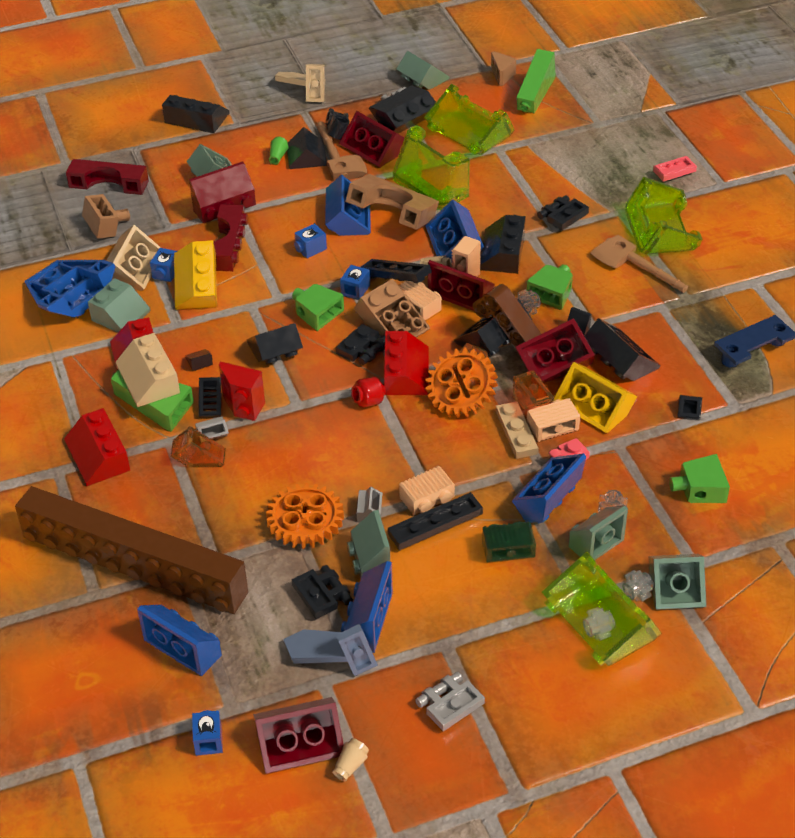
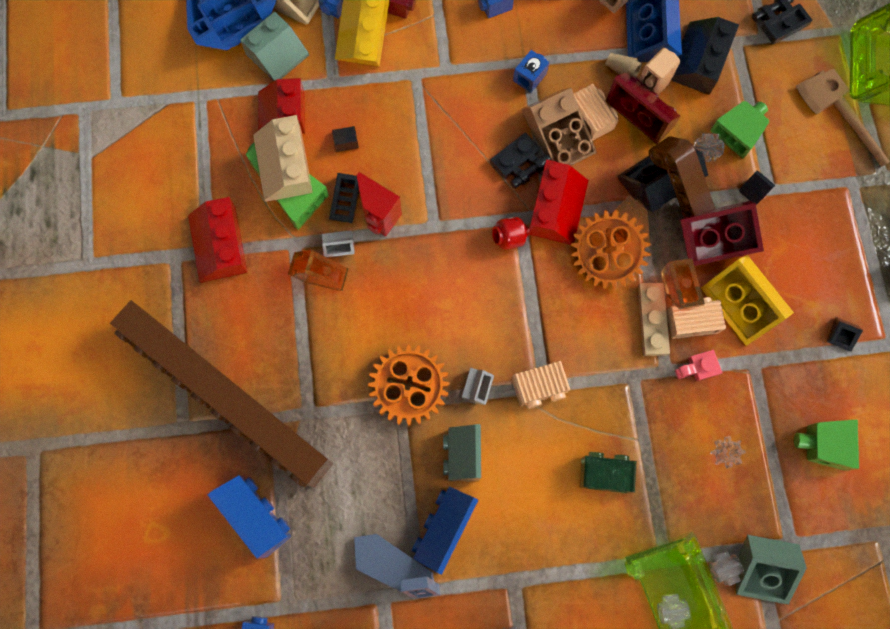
camera: 10 degrees right, 30 degrees up
black slope [246,323,303,364] -> none
black plate [291,565,353,619] -> none
bright green torso [292,284,344,331] -> none
black plate [361,259,432,283] -> none
black plate [388,492,483,550] -> none
blue slope [512,453,586,523] -> none
slope [569,506,628,564] -> none
black slope [584,318,661,381] -> none

